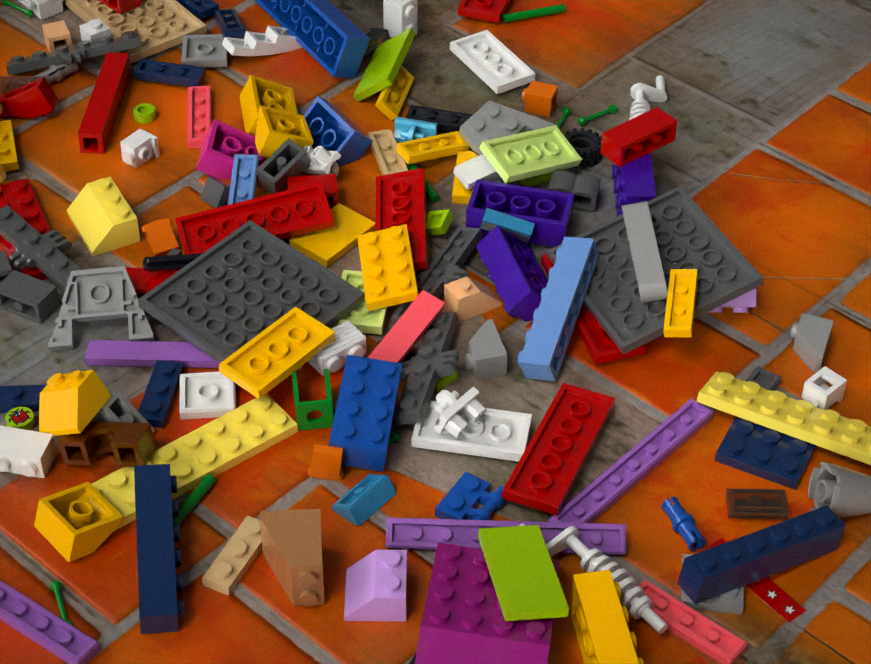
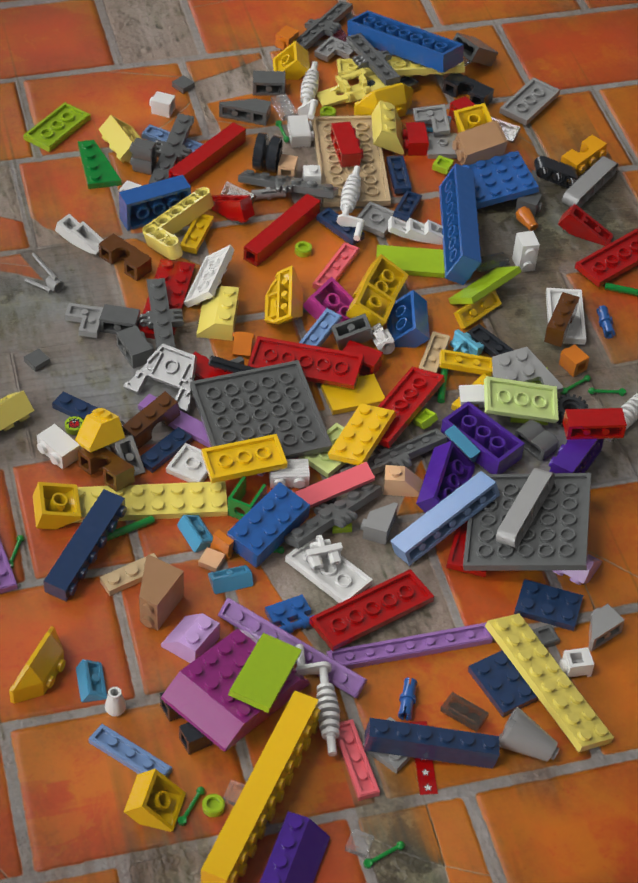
camera: 30 degrees right, 5 degrees up
white brick [120,129,160,168] -> none
dark grey tile [200,176,230,208] -> none
yellow plate [663,269,698,337] -> none
none -> reddish brown arch [122,391,181,449]
none -> dark azure slope [177,515,213,552]
none -> white plate [184,245,235,308]
none -> light nougat tile [198,547,225,572]
none -> black wheel [252,133,283,173]
none -> yellow wedge [264,266,303,324]
none -> white piece [337,166,365,241]
none -> lime tile [376,245,445,278]
none -> dark blue plate [514,579,584,631]
none -> reddish brown arch [544,292,580,347]
none -> blue pin [596,305,616,339]

